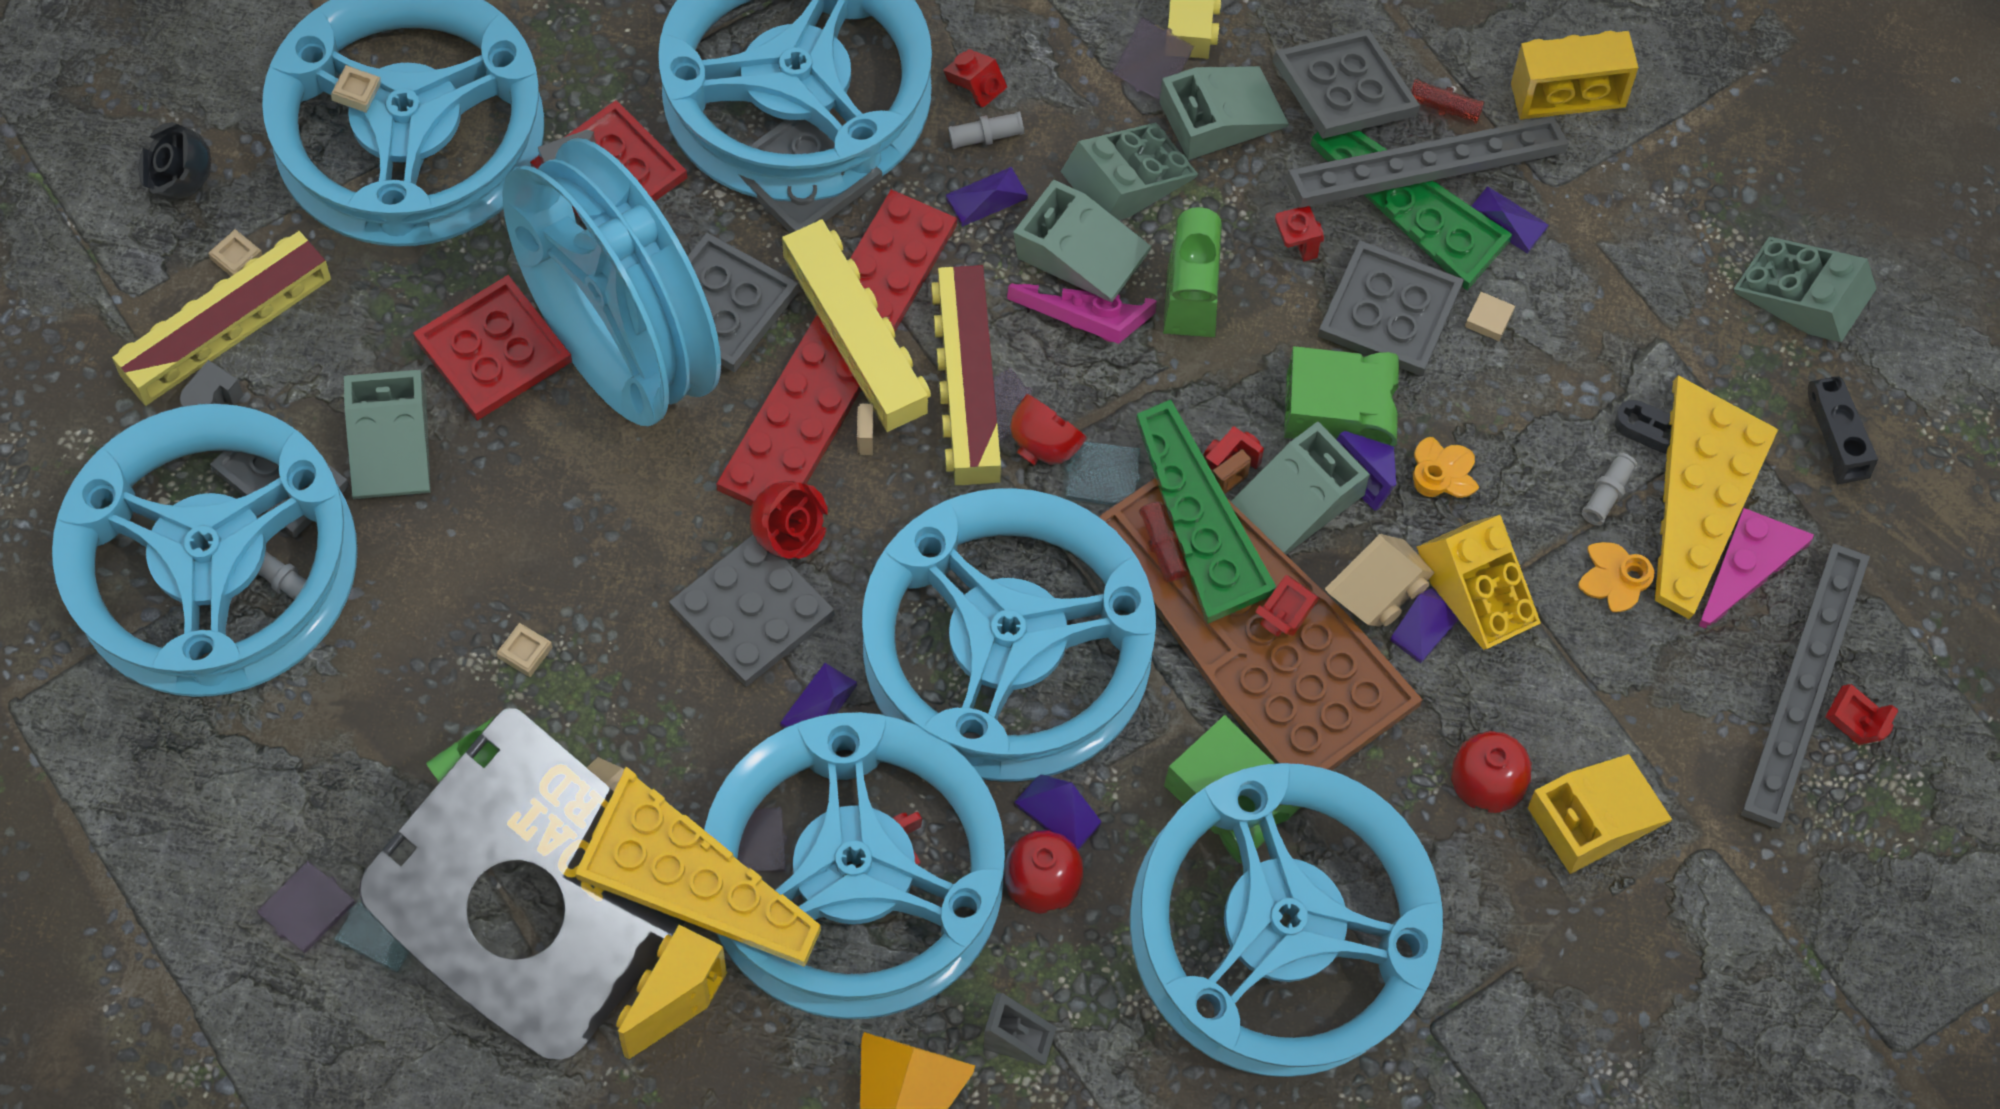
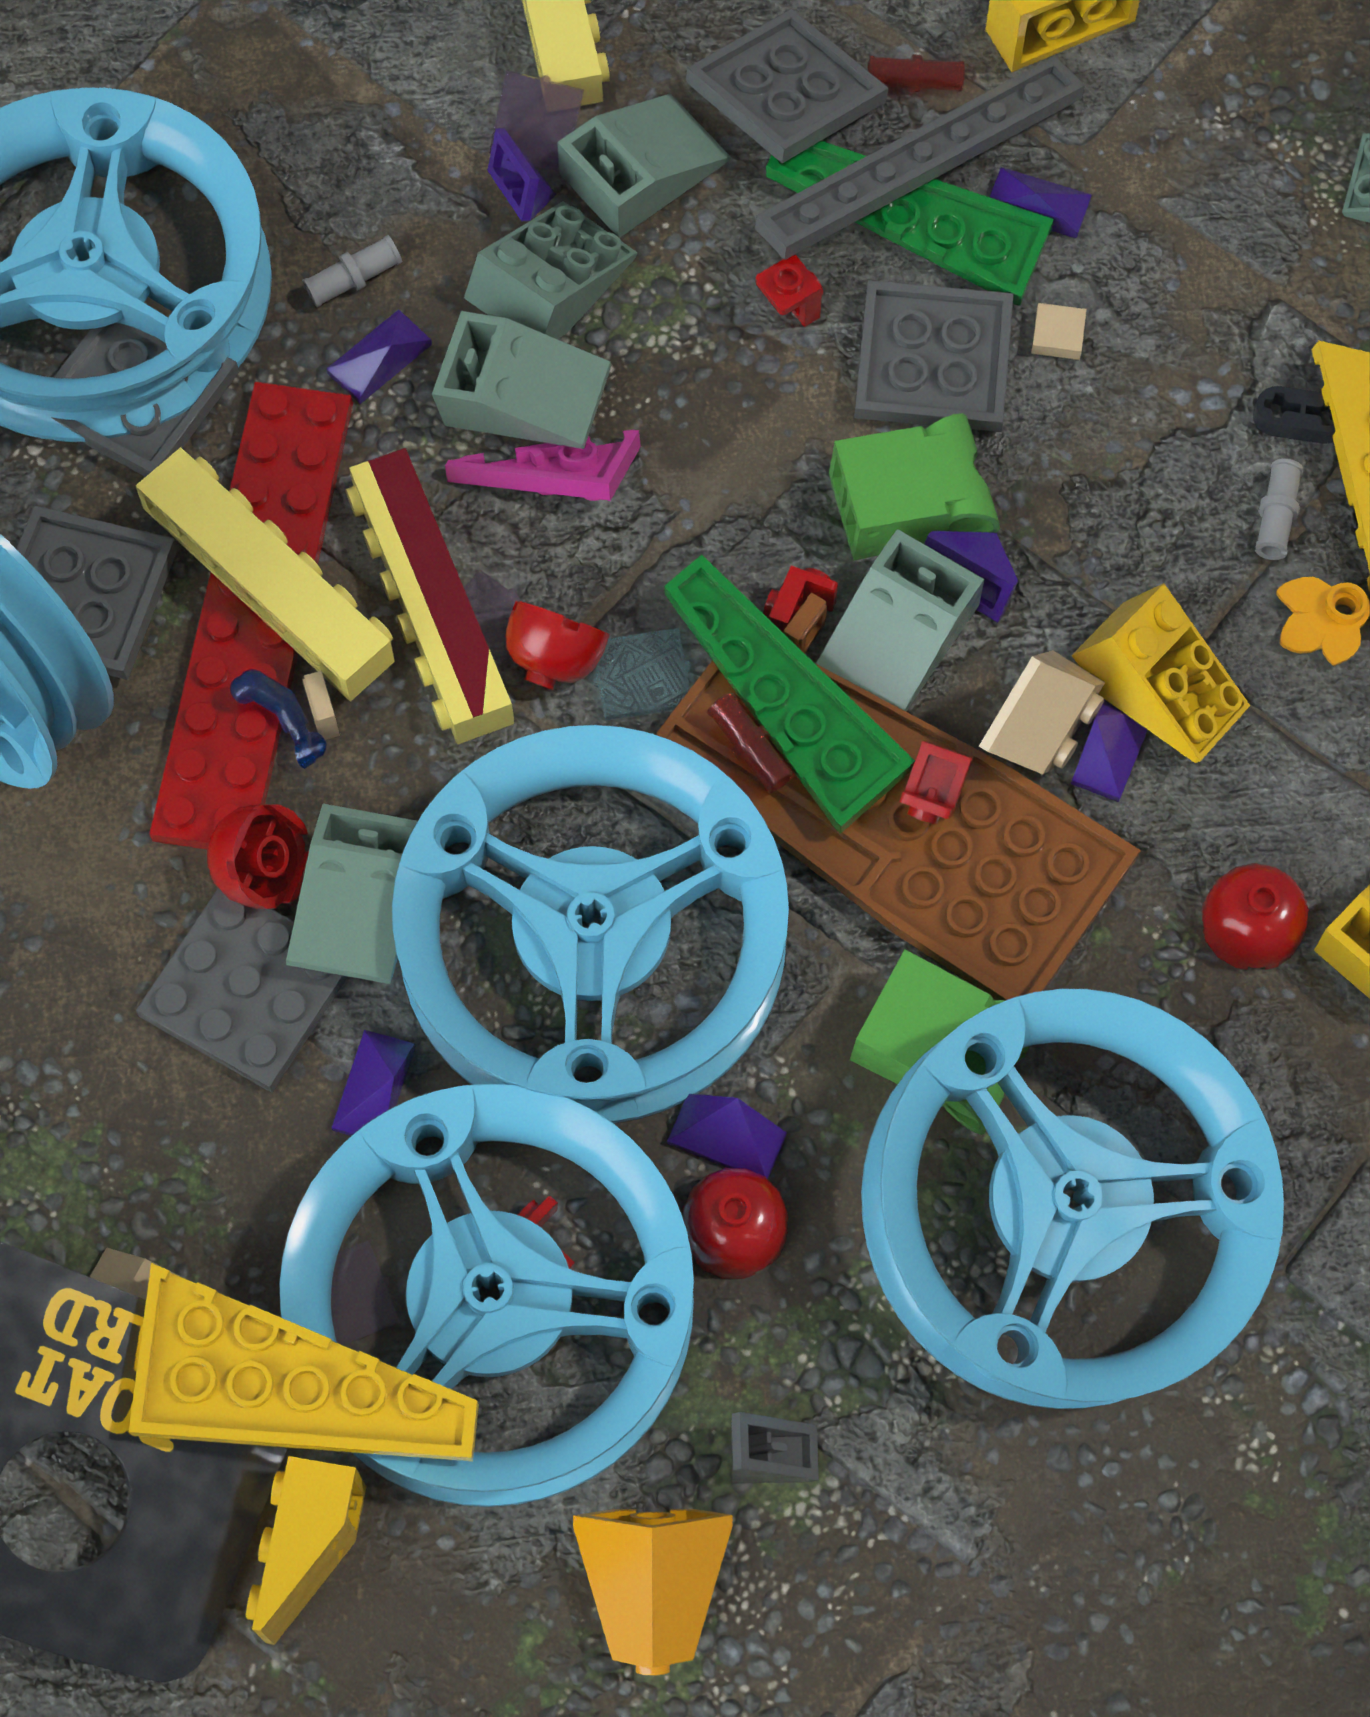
camera: 15 degrees left, 5 degrees up
red bracket [943,49,1007,107] -> none
bright green piece [1163,207,1222,337] -> none
light orange plate [1413,437,1479,498] -> none
none -> clear blue arm [230,669,327,769]
none -> sand green slope [286,804,418,984]
none -> dark purple slope [487,128,557,221]

